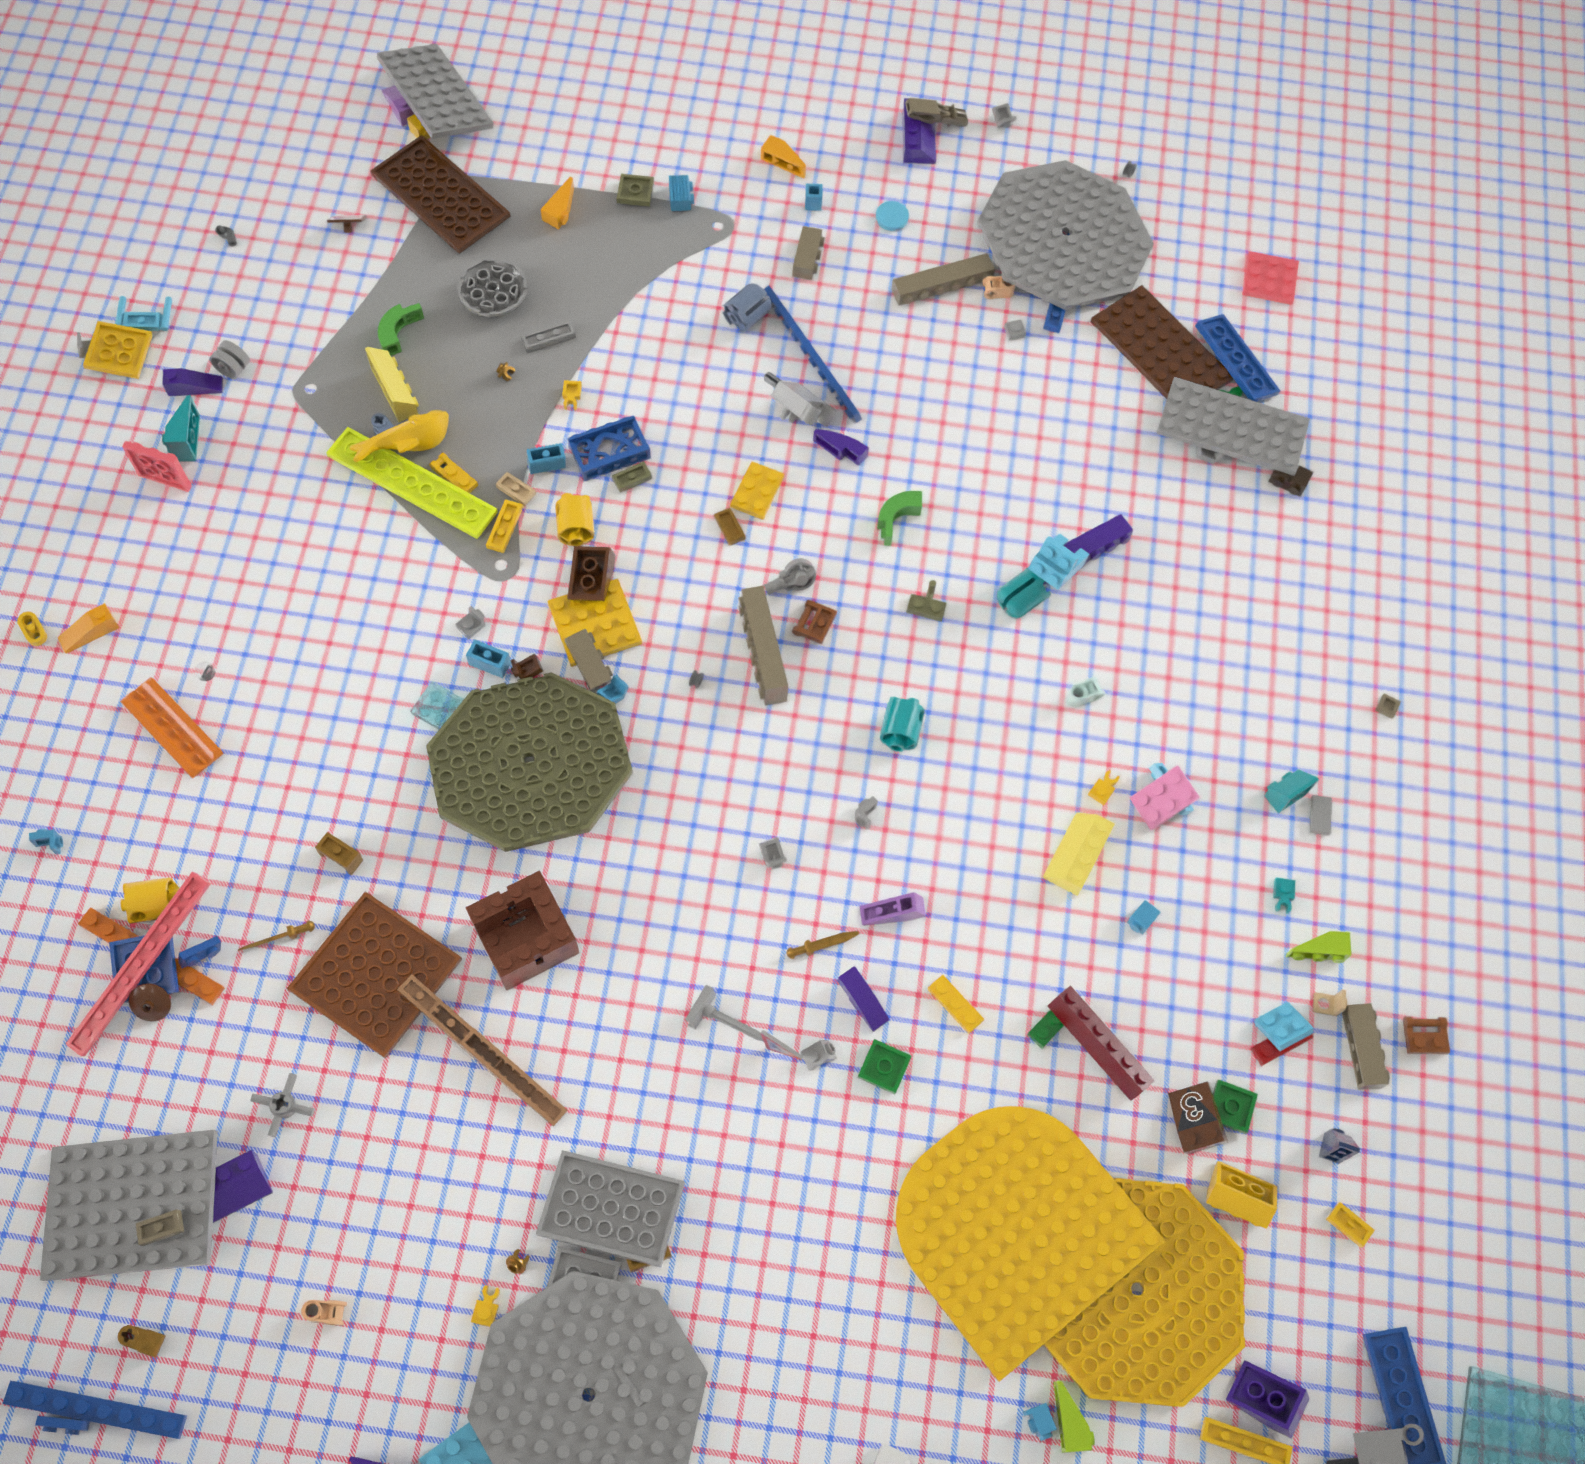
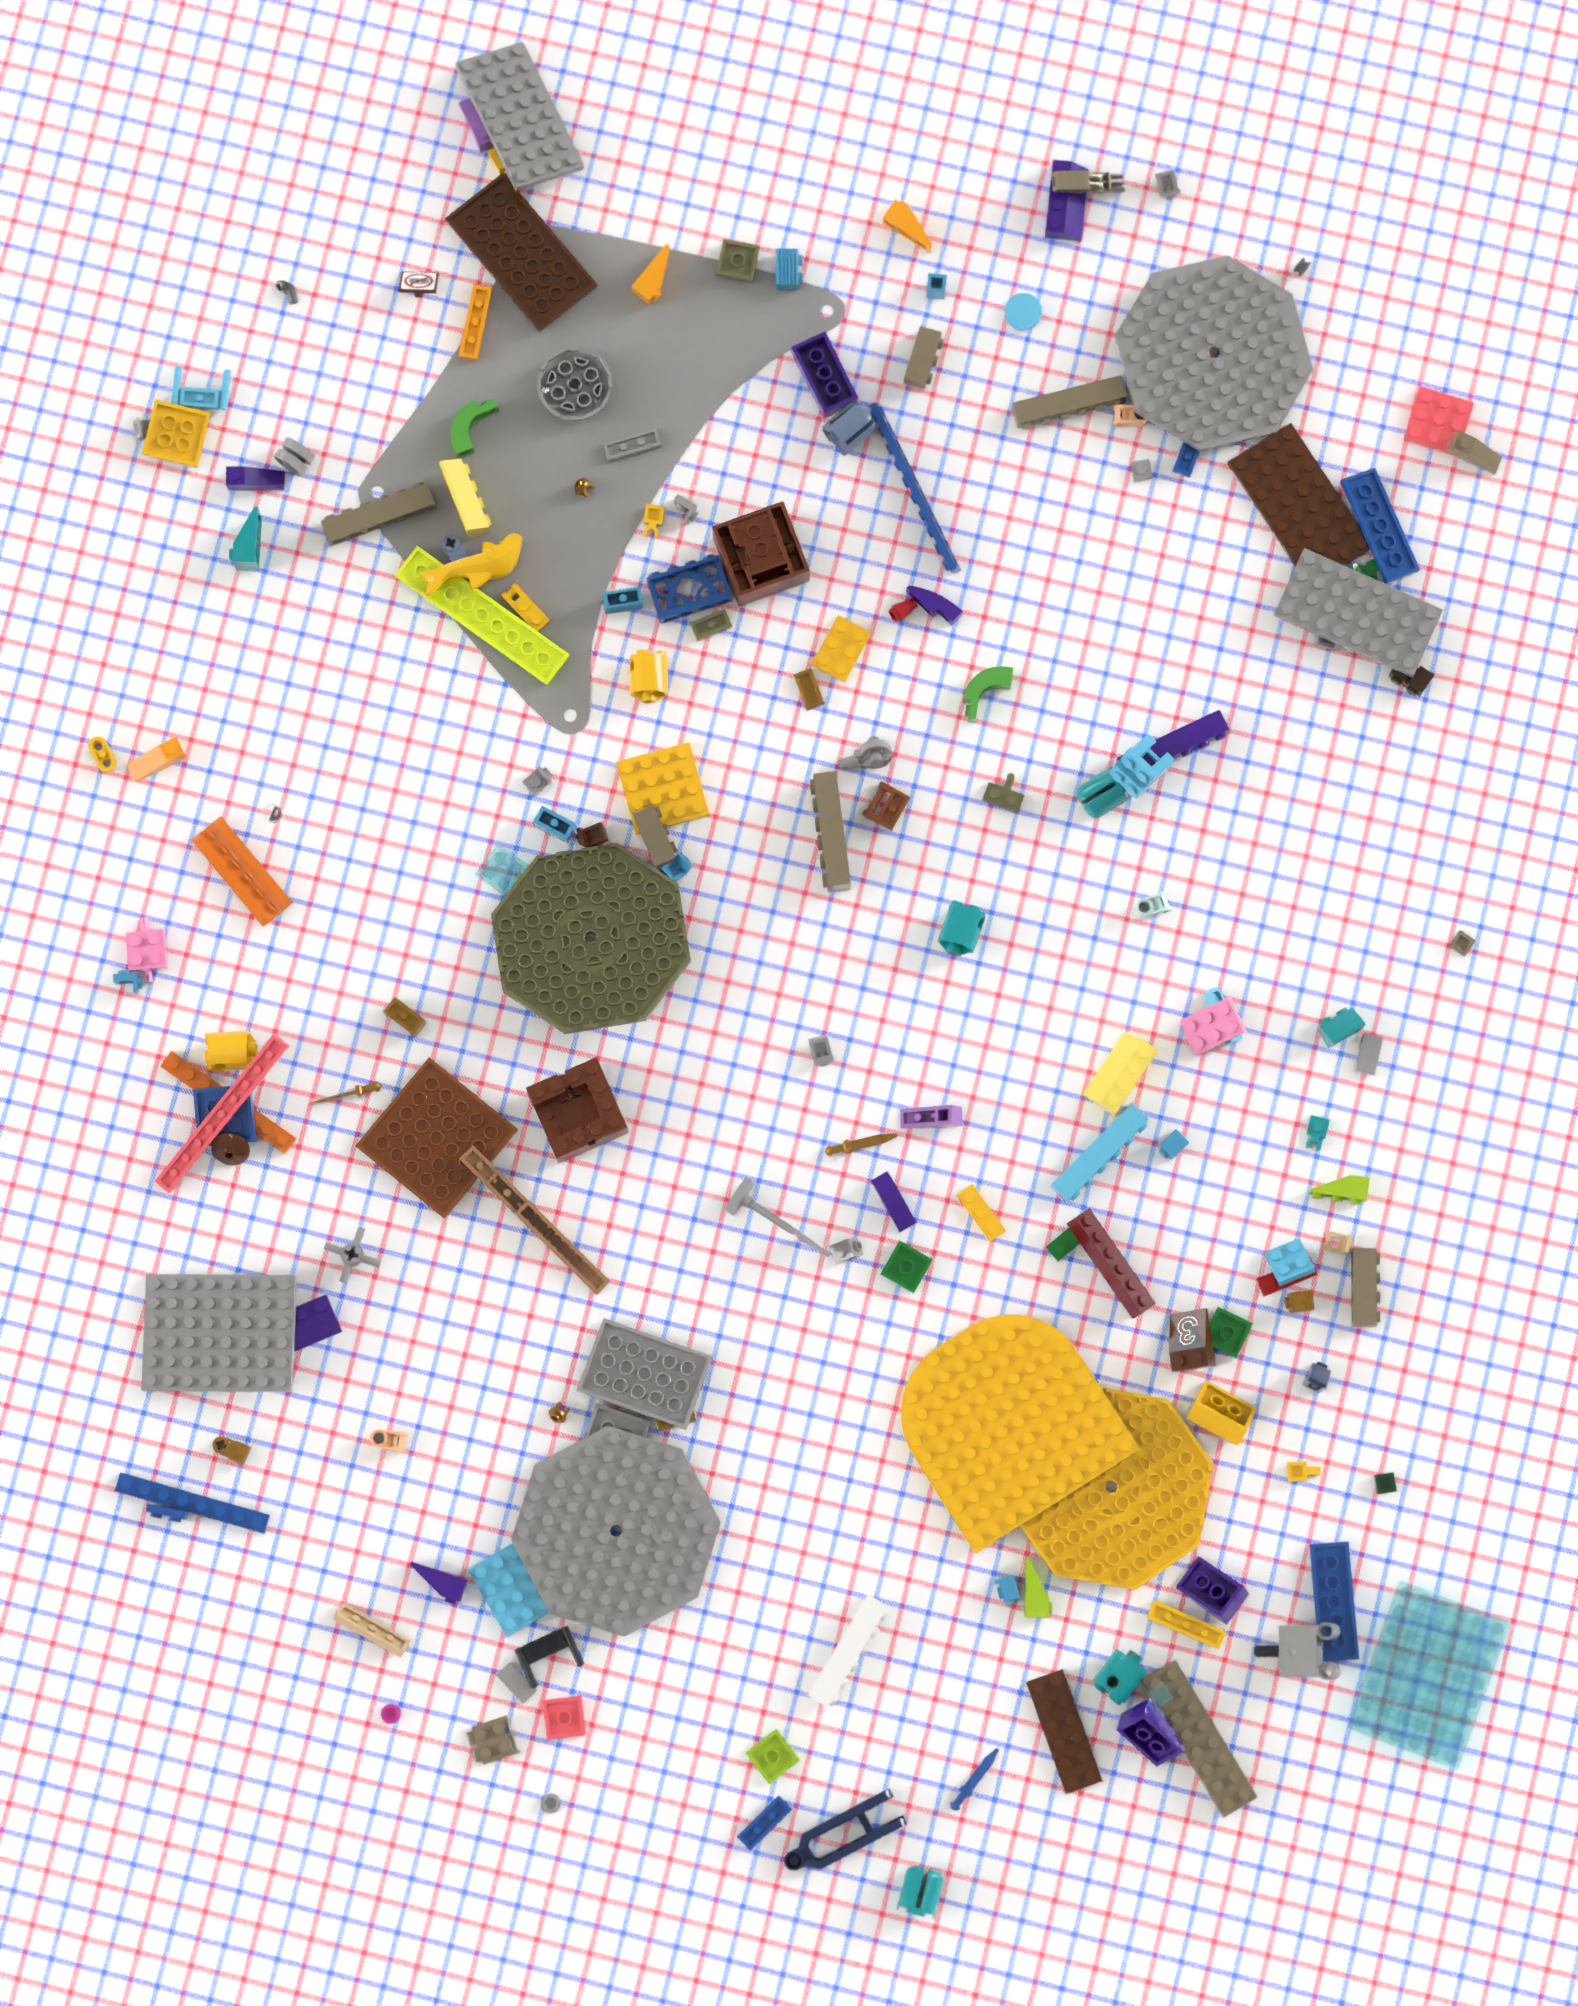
camera: 10 degrees right, 15 degrees up
coral plate [122,441,192,492] -> none
dark tan plate [135,1209,184,1246] -> none
blue plate [178,936,221,968] -> none
yellow plate [471,1285,500,1327] -> none
yellow plate [486,499,523,553] -> none
tan plate [496,472,536,506] -> none
reddish brown slope [567,546,616,601] -> none
dark grey bush [689,670,704,689] -> none
light grey piece [764,372,837,427] -> none
light grey bracket [854,796,878,830] -> none
yellow plate [1088,770,1120,805] -> none
yellow plate [1326,1202,1375,1248] -> none
dark orange plate [1403,1016,1450,1054] -> none
none -> bright pink plate [126,918,167,983]
none -> dark tan brick [321,483,436,546]
none -> light orange plate [459,284,492,361]
none -> light grey bracket [674,494,698,525]
none -> copper piece [712,501,810,607]
none -> dark purple brick [791,331,858,419]
none -> red cone [888,598,918,622]
none -> medium azure brick [1050,1103,1149,1202]
none -> pearl gold brick [1284,1290,1315,1313]
none -> yellow plate [1287,1461,1321,1482]
none -> dark green plate [1374,1472,1397,1495]
none -> dark tan slope [1445,431,1502,474]

